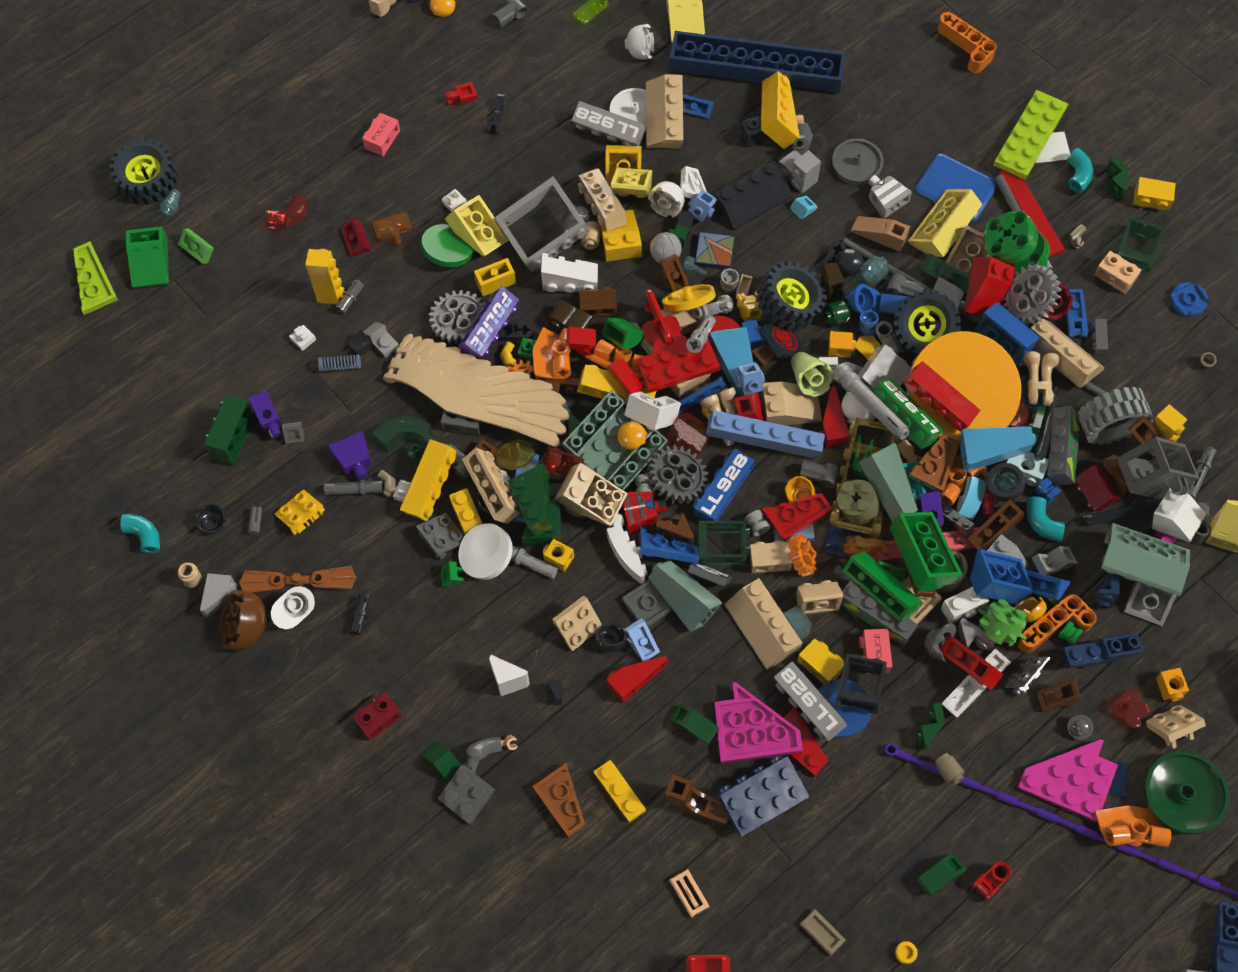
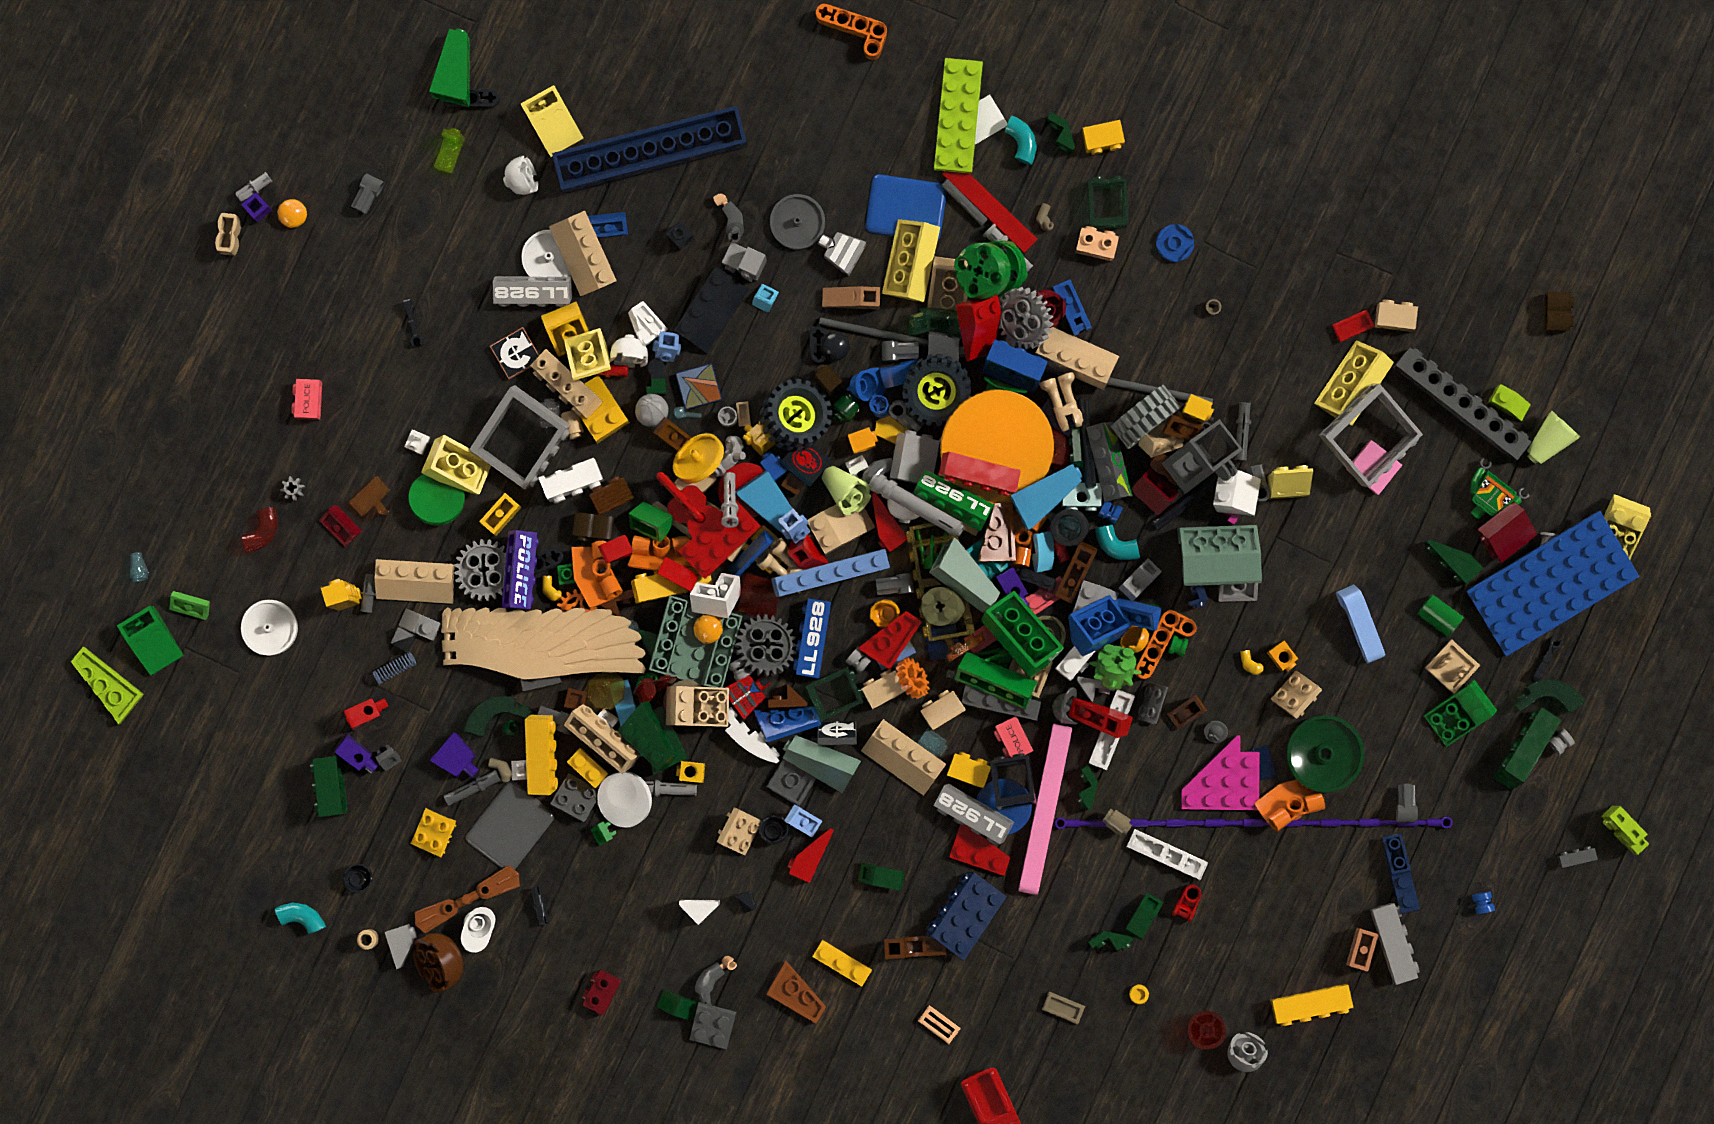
camera: 20 degrees left, 20 degrees up
black wheel [109,138,178,205] -> none
dark grey piece [248,506,262,535] -> none
white tile [289,325,316,351] -> none
red plate [445,82,477,105] -> none
dark pink wing [715,682,803,763] -> none
yellow wedge [761,71,800,149] -> none
clear light blue head [861,256,889,283] -> none
dark blue slope [1061,633,1144,669] -> none
dark grey piece [1091,319,1108,355] -> none
clear red plate [1112,689,1151,729] -> none
none -> white piece [241,600,298,656]
none -> light grey gear [280,476,305,501]
none -> red torso [344,698,389,732]
none -> tan slope [375,559,456,604]
none -> dark grey piece [465,781,555,870]
none -> tile [490,327,539,380]
none -> red pin [594,362,629,378]
none -> bright pink beam [1018,723,1072,895]
none -> dark green slope [1088,930,1133,951]
none -> white slope [1127,829,1208,880]
none -> tan brick [1138,420,1184,458]
none -> yellow arm [1240,650,1263,675]

